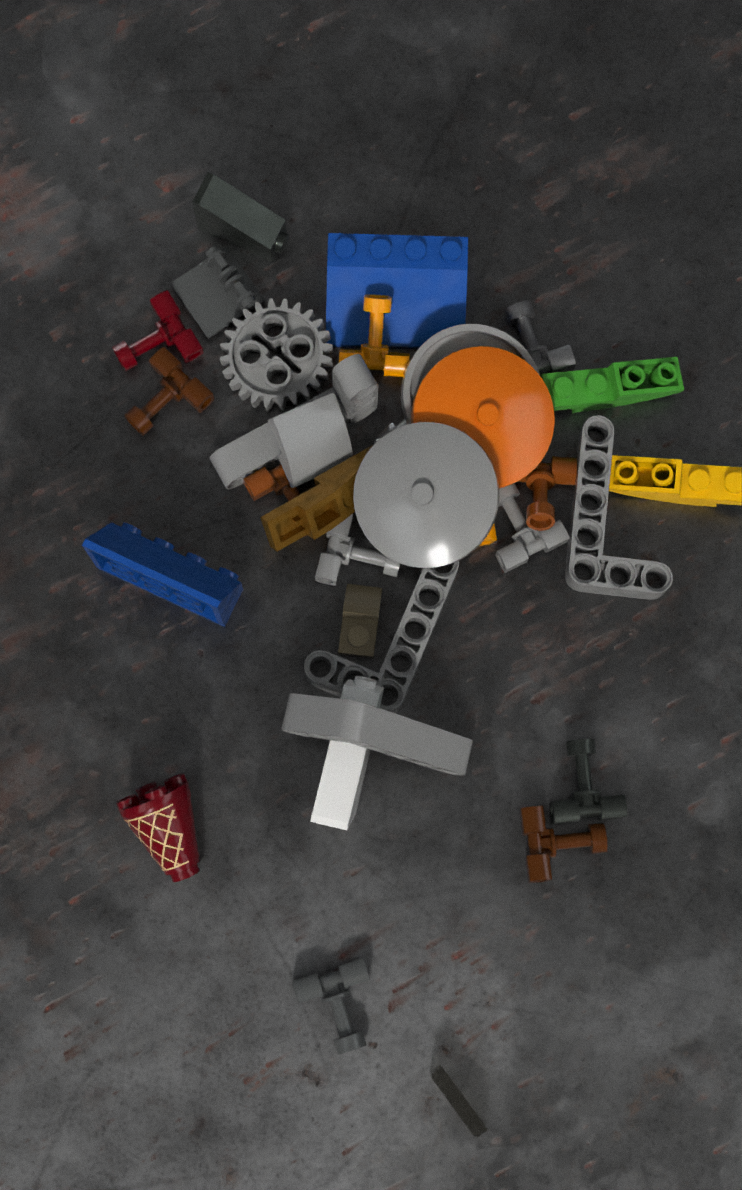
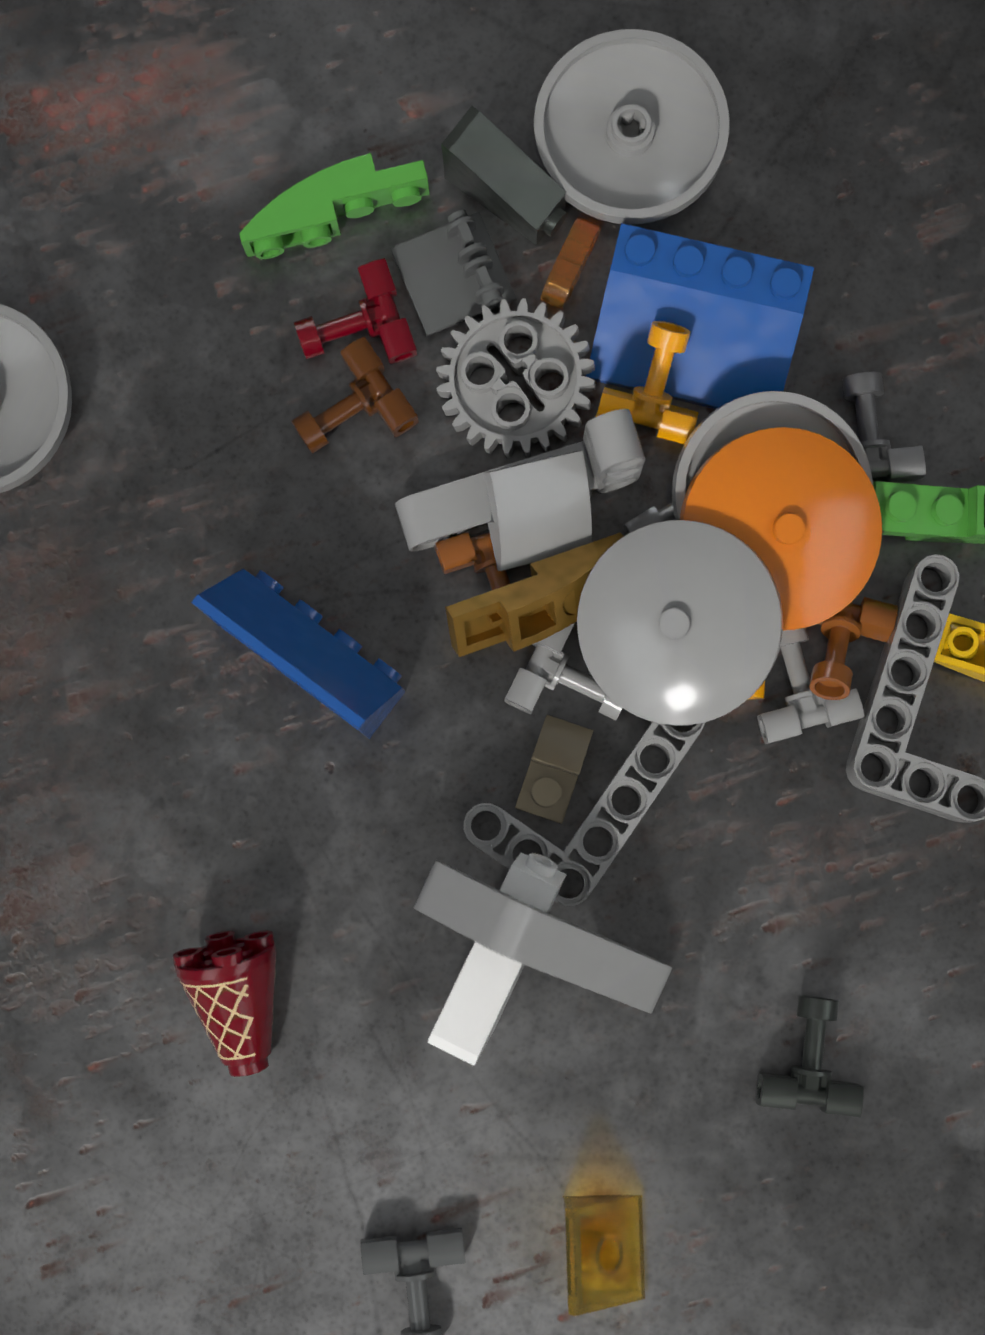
camera: 20 degrees right, 5 degrees up
reddish brown bar [520,806,608,883] -> none
none -> bright green slope [239,153,429,259]
none -> light grey dish [534,29,730,224]
none -> clear orange beam [540,217,601,310]
none -> clear yellow slope [563,1194,645,1316]

